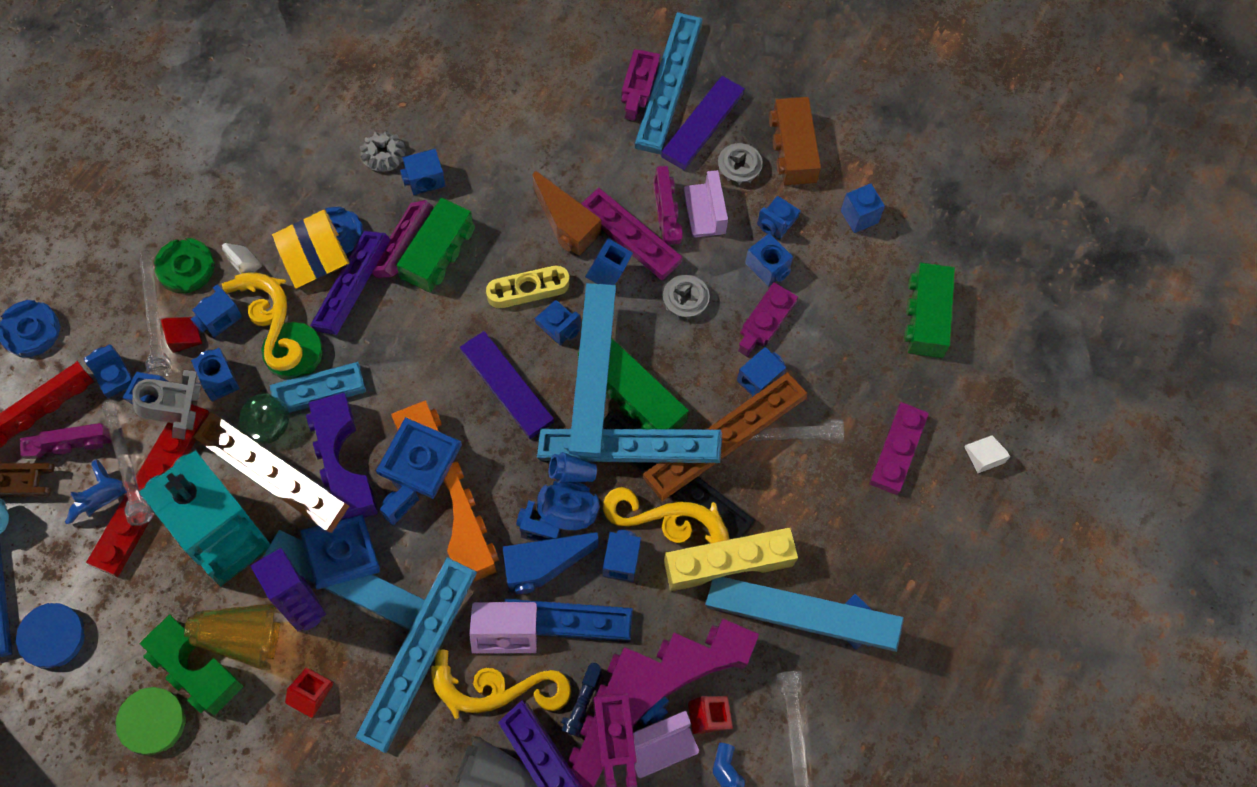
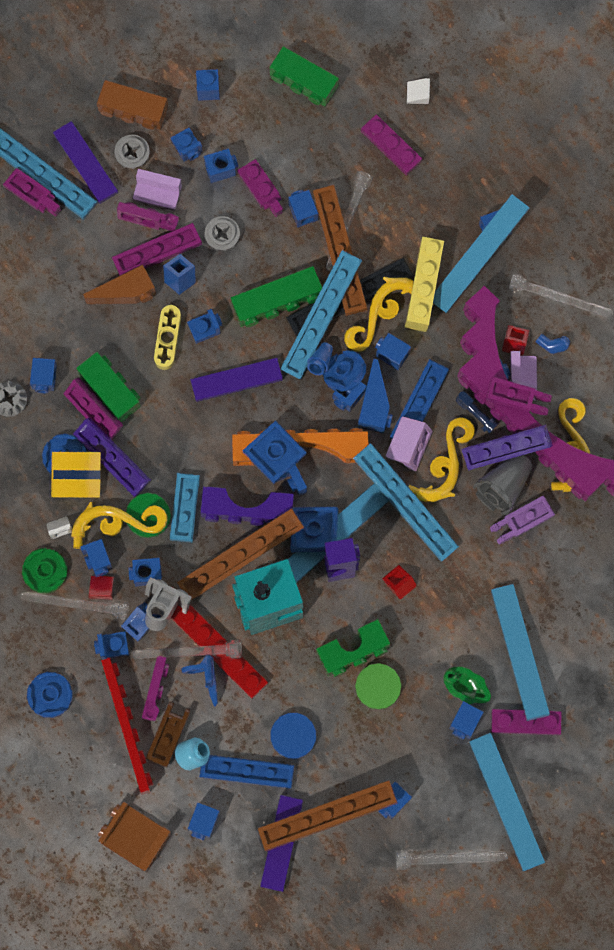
camera: 65 degrees left, 10 degrees up
clear yellow cone [184,603,281,670] -> none
clear green piece [239,394,289,444] -> none
dark azure tile [569,283,616,457] -> none

